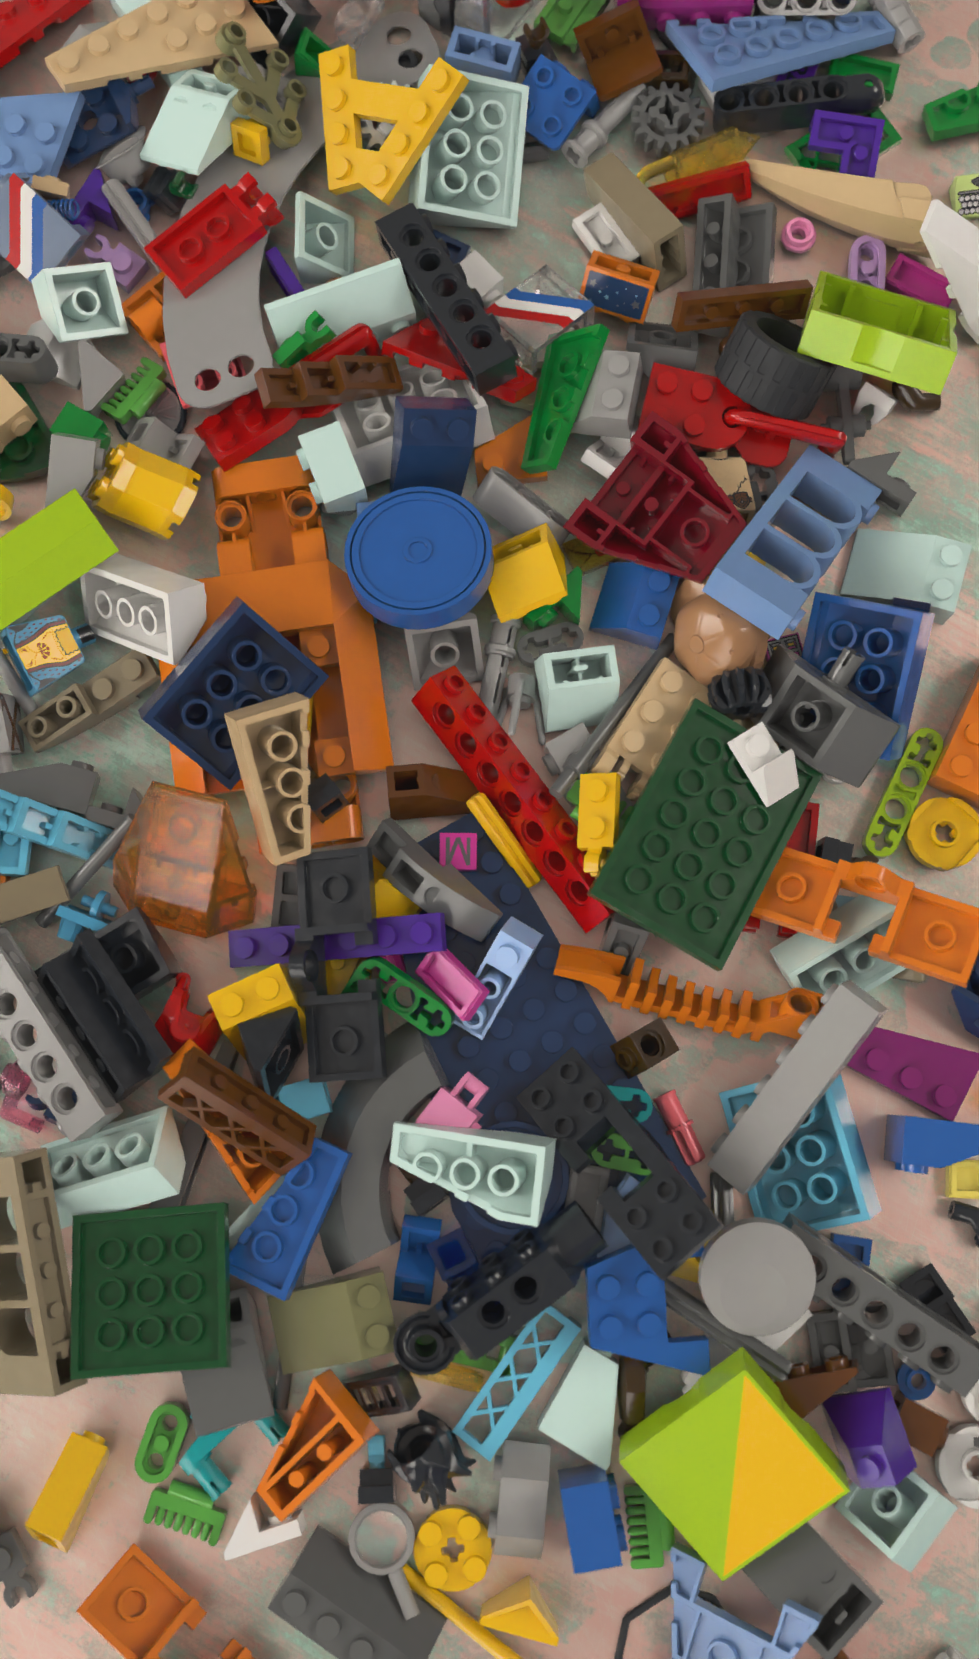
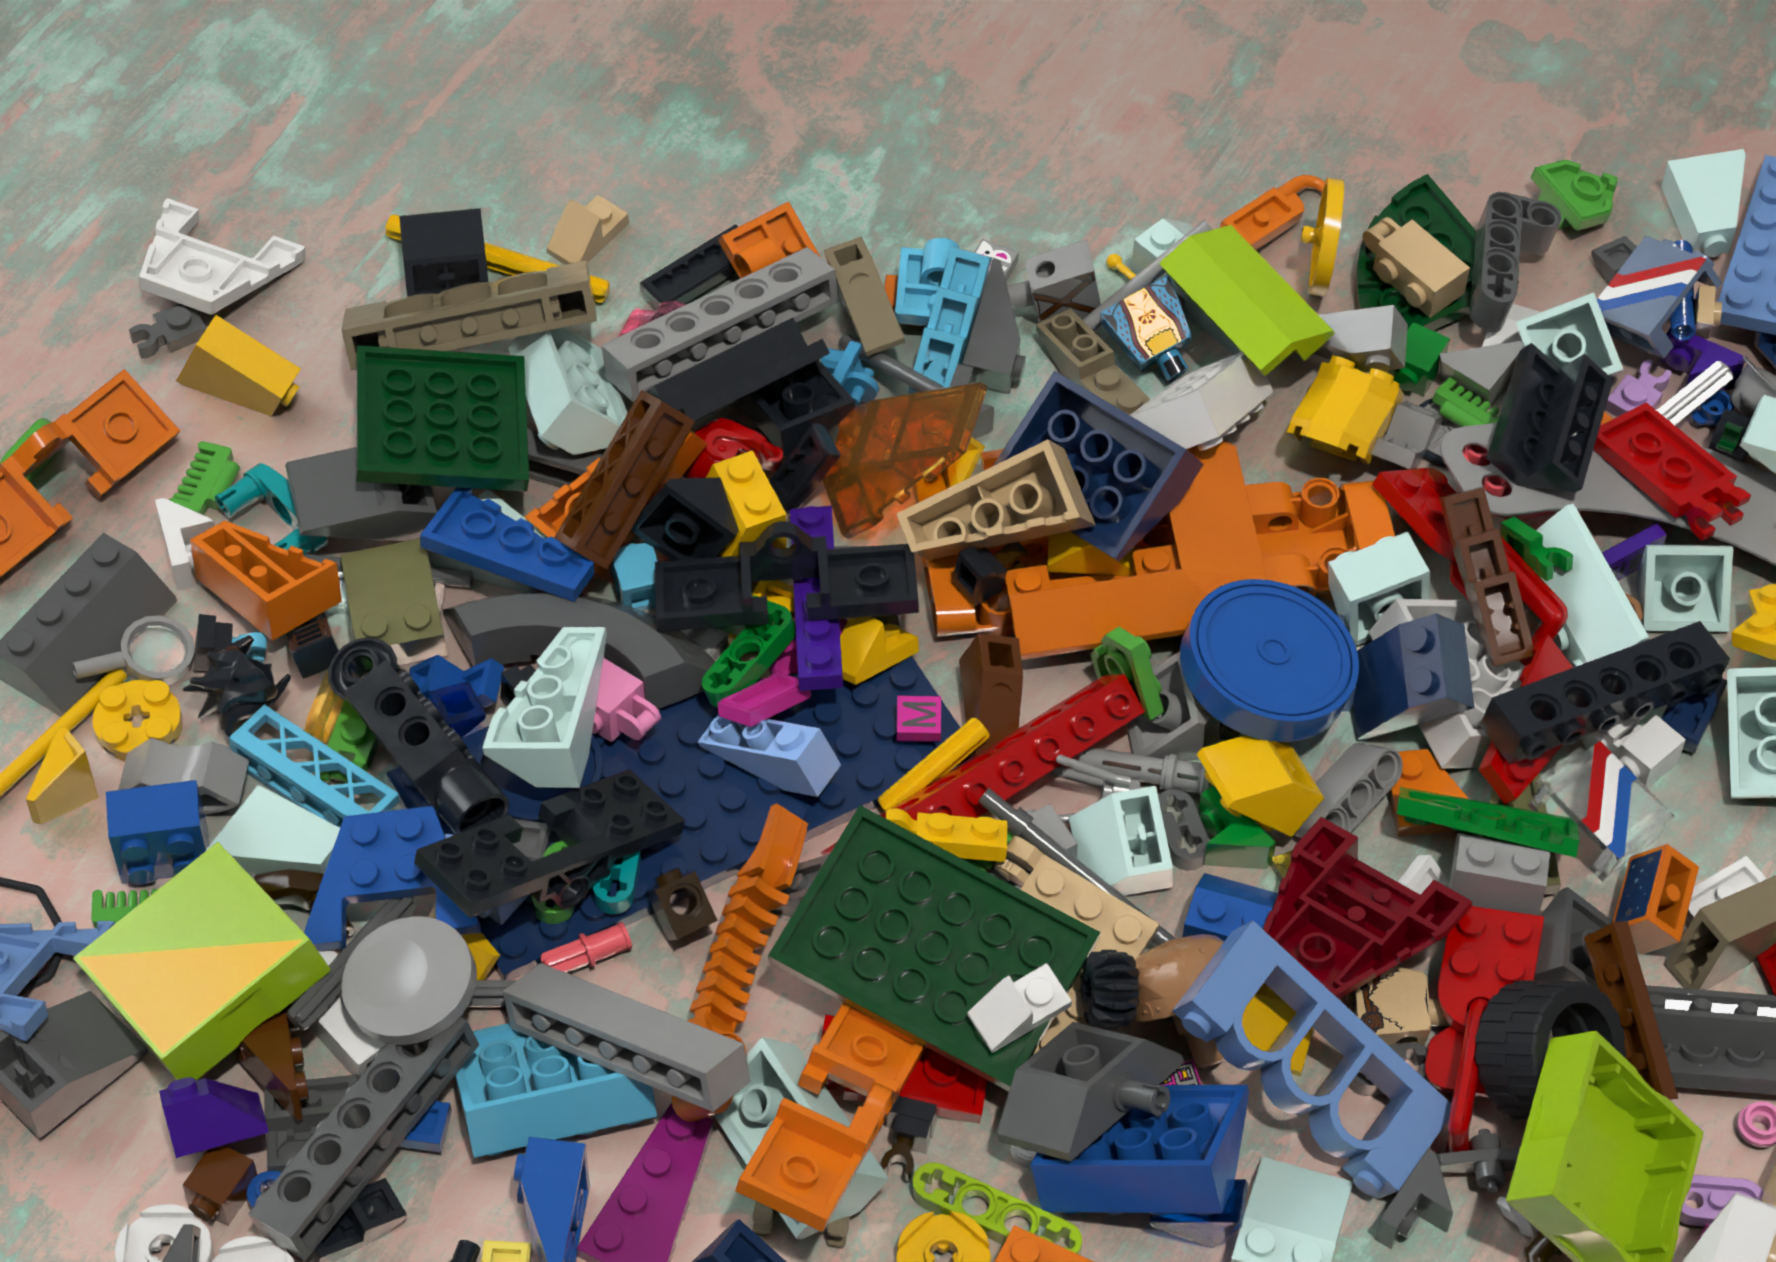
camera: 85 degrees right, 25 degrees down
bright green plate [134,1401,190,1483] -> none
dark grey slope [366,818,503,942] -> none
light aqua slope [834,1470,958,1573] -> none
none -> black plate [769,424,841,512]
none -> bright green plate [1090,627,1164,721]
none -> black slope [1486,343,1613,493]

